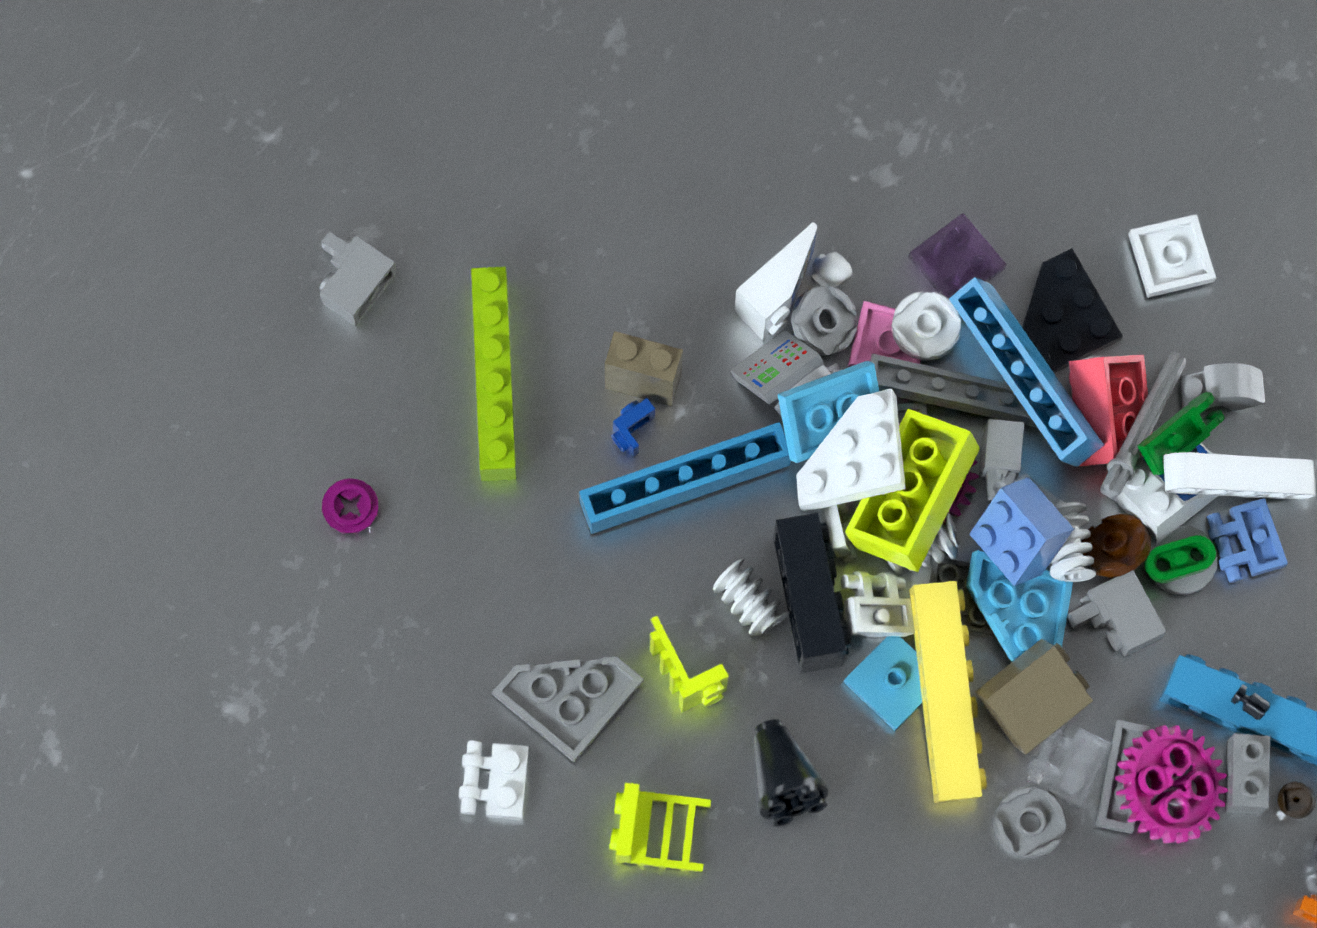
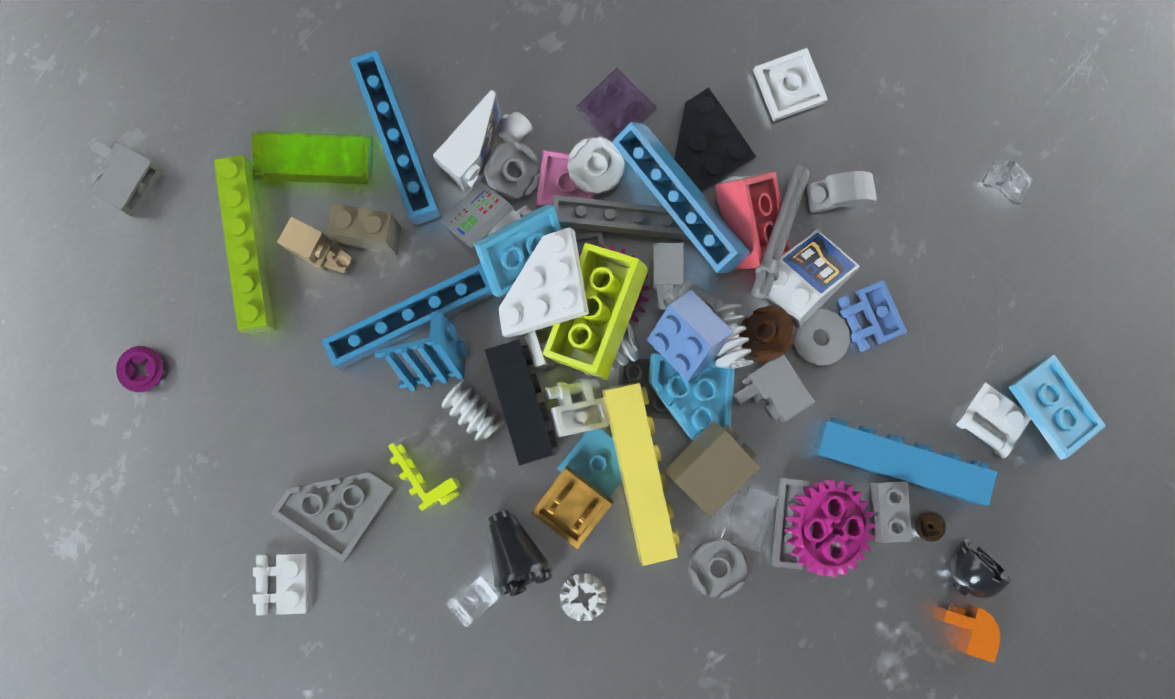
camera: 10 degrees left, 10 degrees up
neon yellow plate [610,783,711,872] -> none
blue bracket [611,398,655,457] -> none
green hinge [1137,392,1225,475] -> none
green plate [1145,535,1216,583] -> none
white beam [1163,452,1316,499] -> none
black piece [1231,684,1270,720] -> none
none -> clear neon green brick [252,131,373,185]
none -> tan hinge [277,217,354,274]
none -> dark azure brick [349,49,441,226]
none -> dark azure plate [374,312,468,391]
none -> clear bracket [447,576,499,627]
none -> pearl gold plate [531,466,614,549]
none -> white gear [560,573,607,621]

